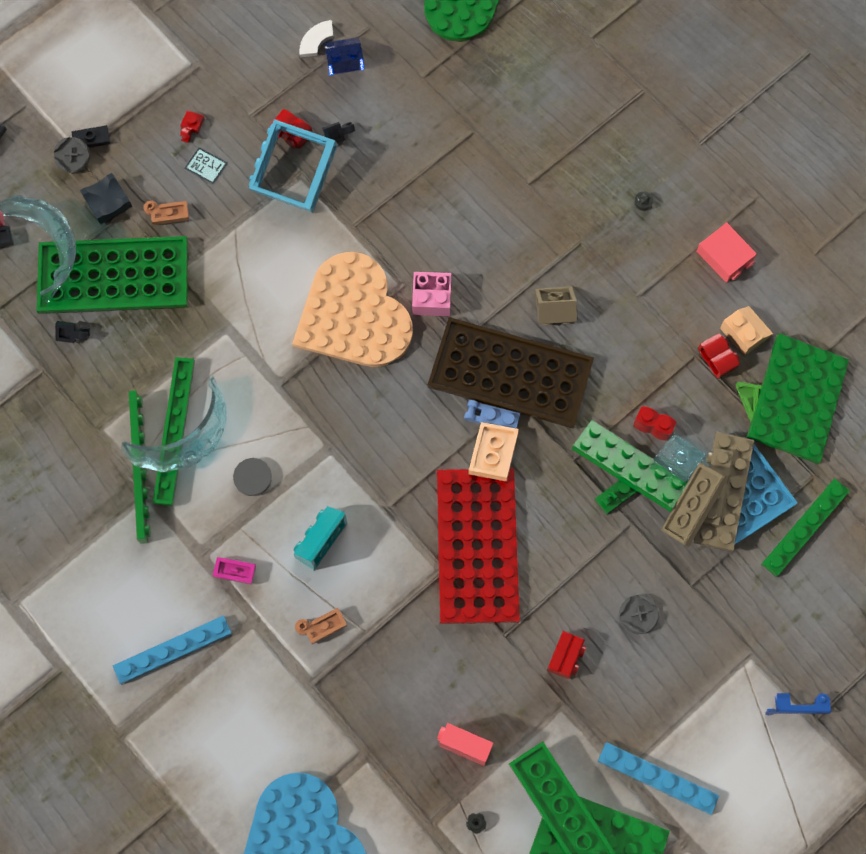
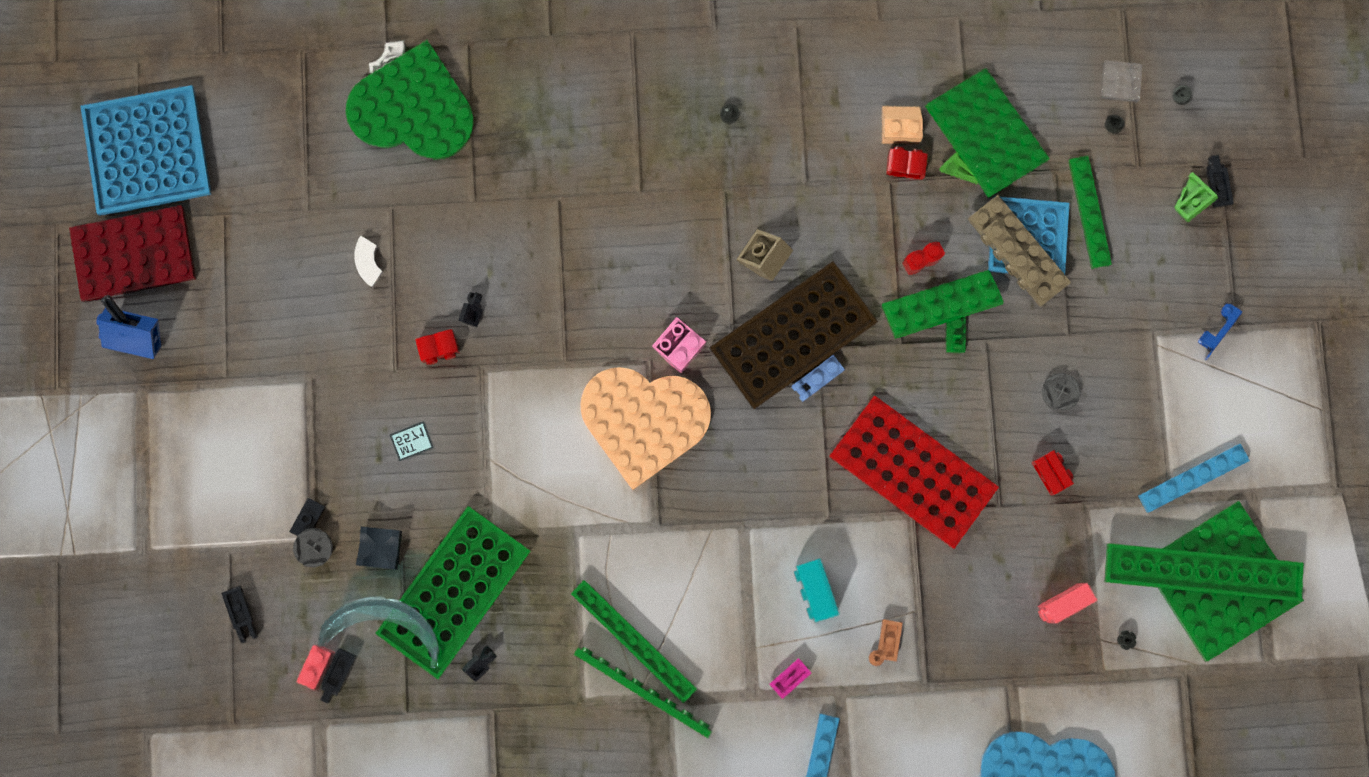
camera: 55 degrees left, 10 degrees up
clear light blue windscreen [121,375,226,472] -> none
nougat hinge [143,201,189,225] -> none
red plate [180,110,205,143] -> none
dark grey tile [233,458,272,496] -> none
medium azure window [249,119,338,213] -> none
clear blue slope [324,37,364,75] -> none
light nougat plate [469,422,519,481] -> none
clear light blue tile [654,433,706,483] -> none
dark tan tile [661,463,729,547] -> none
coral brick [696,222,757,283] -> none

